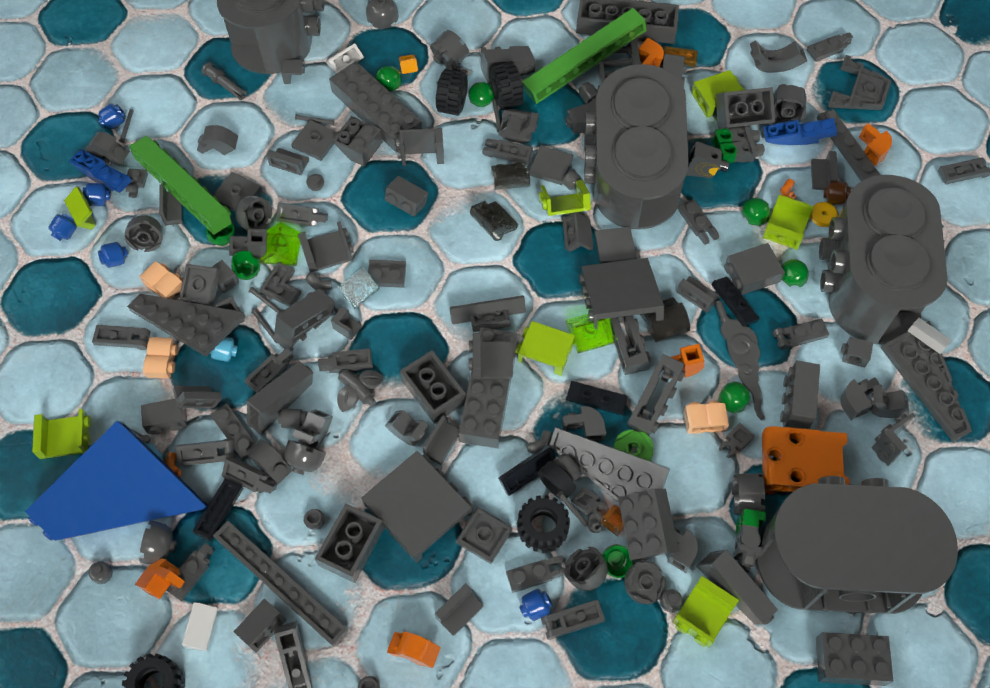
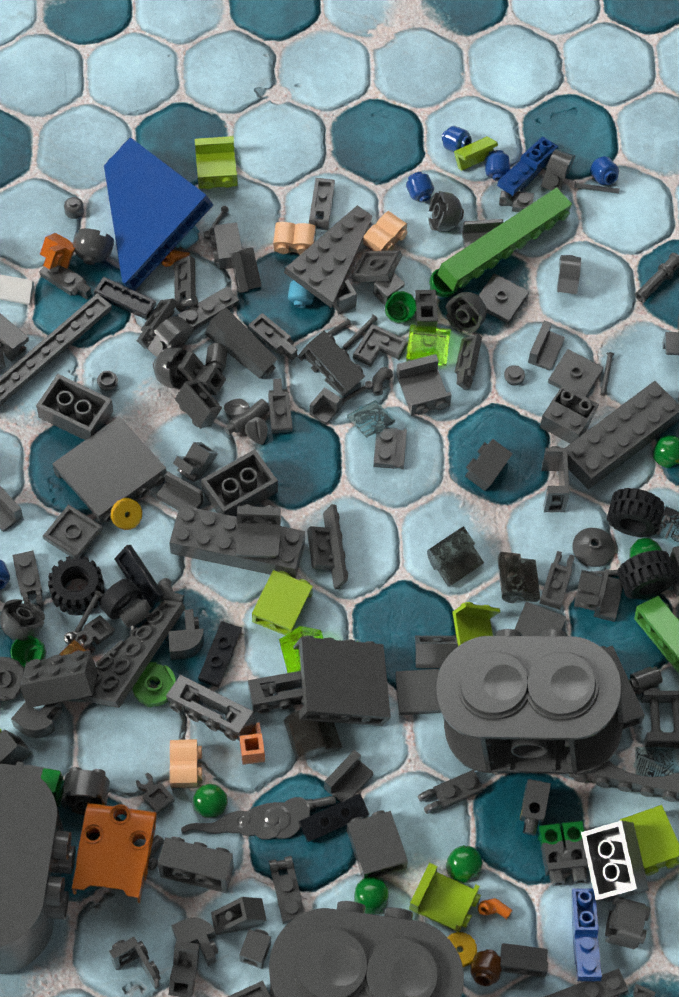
camera: 90 degrees right, 0 degrees up
none -> yellow piece [111,498,142,530]
none -> dark grey brick [174,379,222,429]
none -> dark grey slope [211,897,267,935]
none -> dark grey dish [572,528,615,567]

